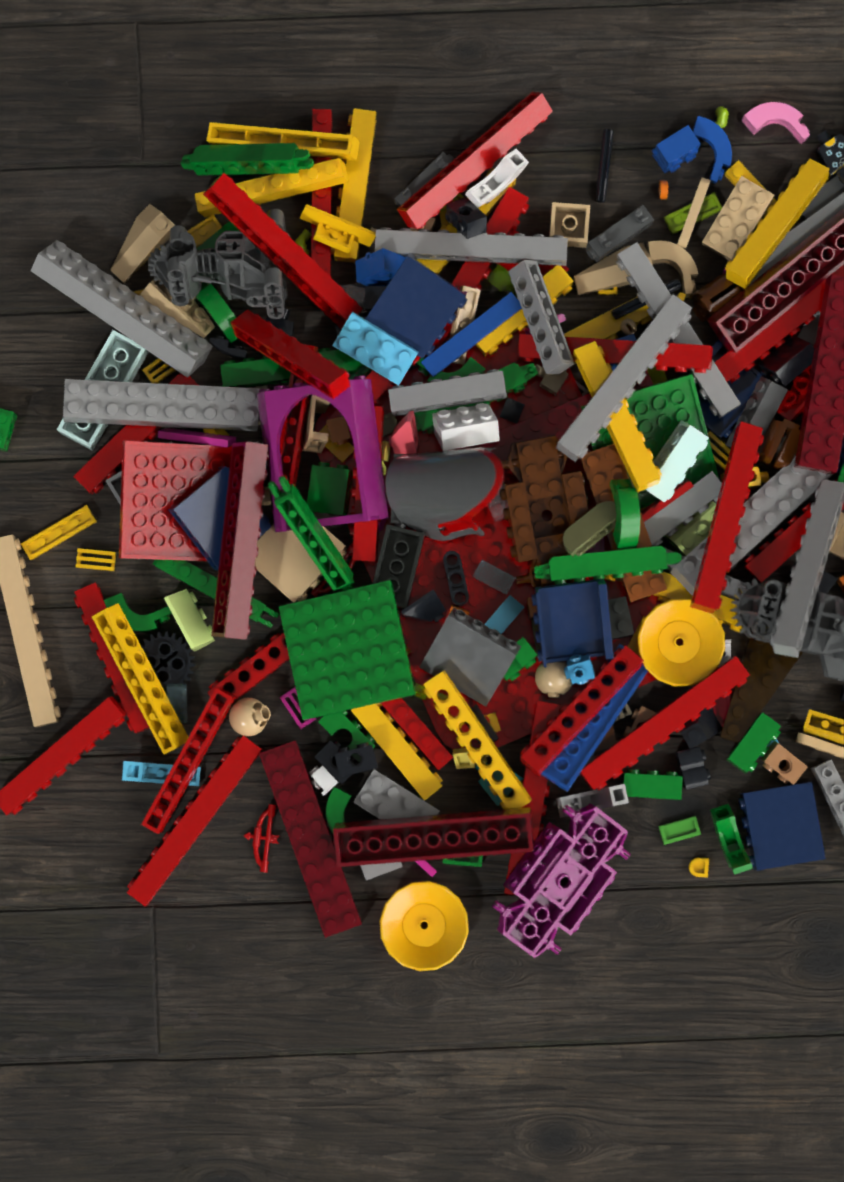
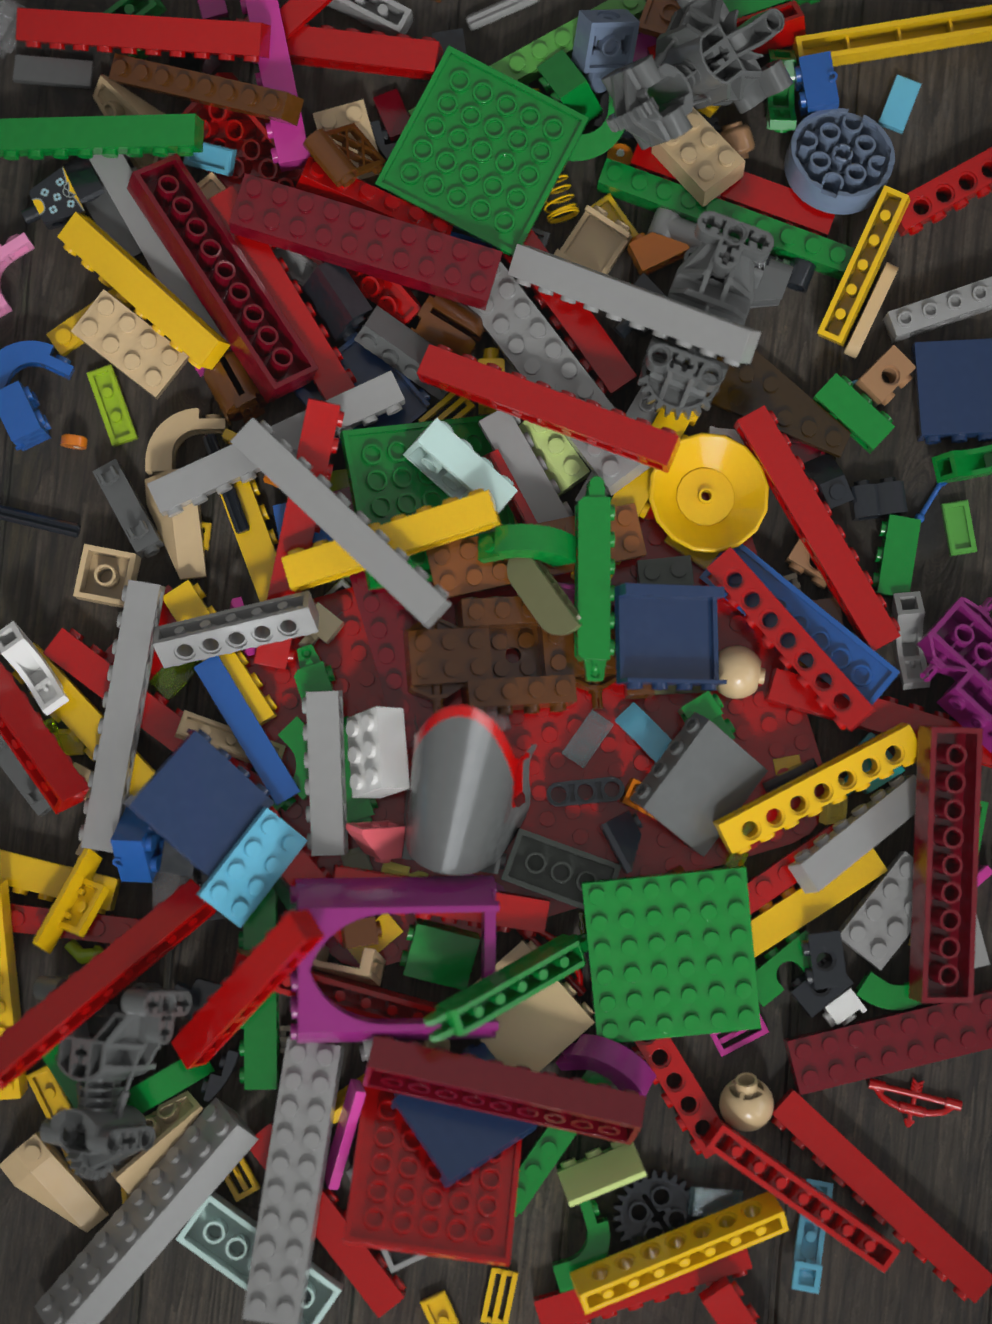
camera: 80 degrees left, 0 degrees up
black brick [445,197,487,239] -> none
black slope [500,398,525,424] -> none
dark azure brick [564,654,595,685] -> none
tan hinge [620,319,637,335] -> none
tan beam [677,177,711,249] -> none
none -> magenta arch [556,1034,656,1096]
none -> light grey brick [788,774,916,894]
none -> blue hinge [914,483,947,523]

